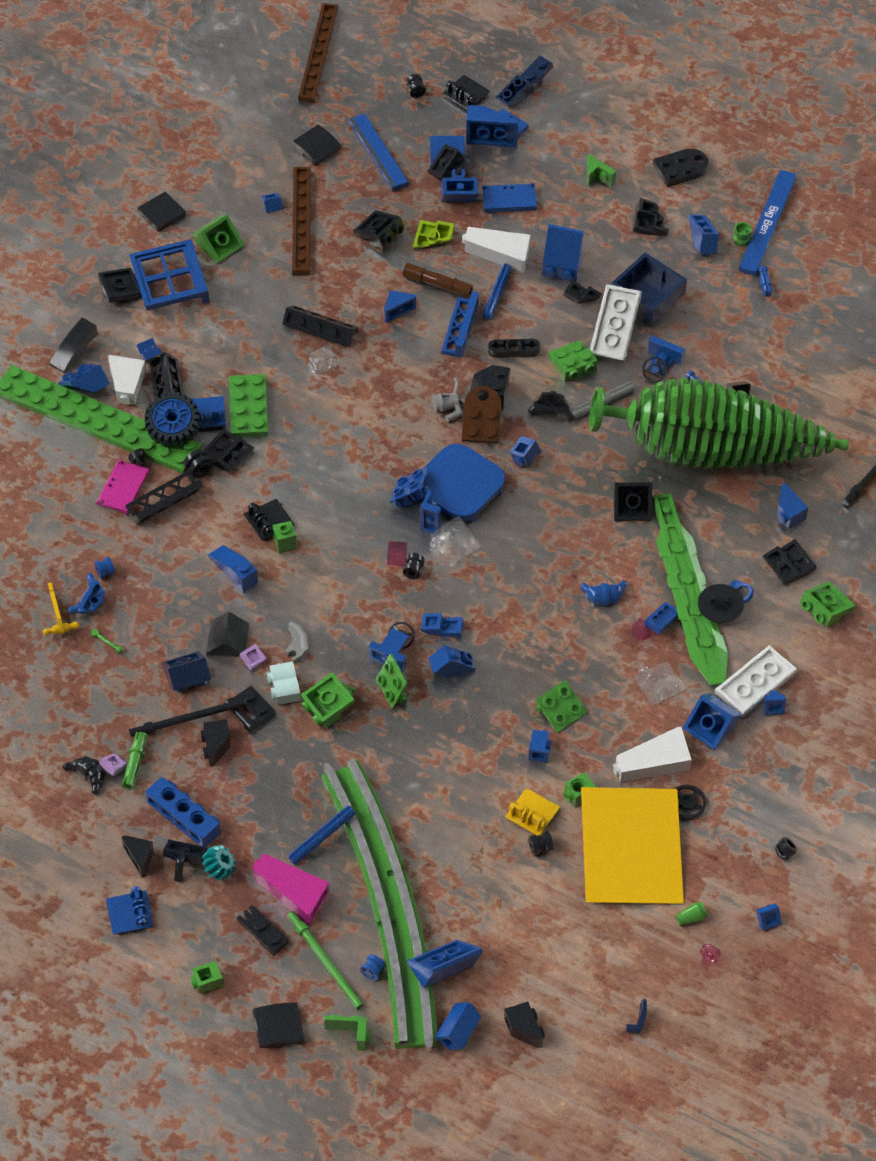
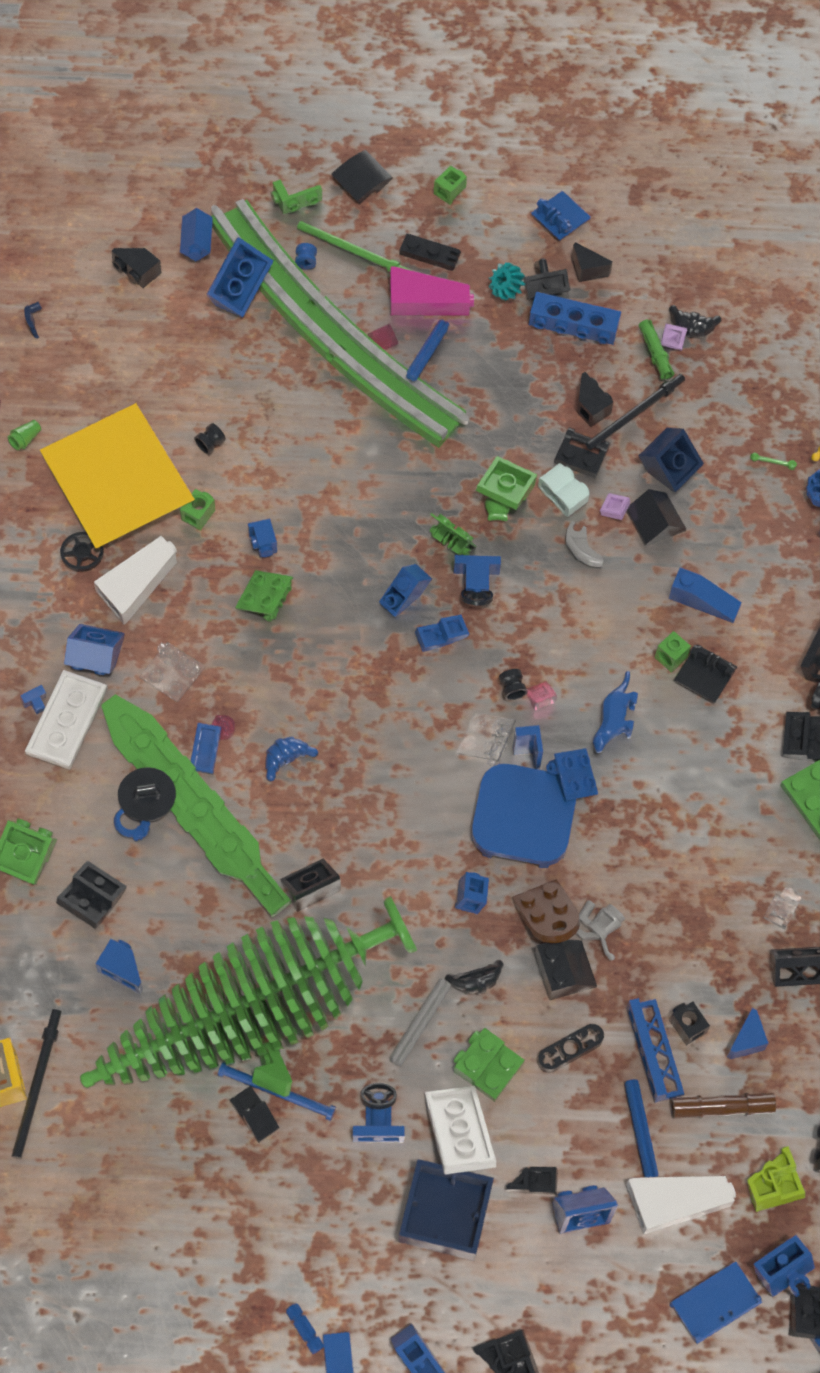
camera: 150 degrees right, 10 degrees up
yellow hinge [505,788,560,835] -> none
none -> clear pink slope [367,323,399,350]
none -> blue animal [593,671,638,753]
none -> black brick [669,1001,710,1046]

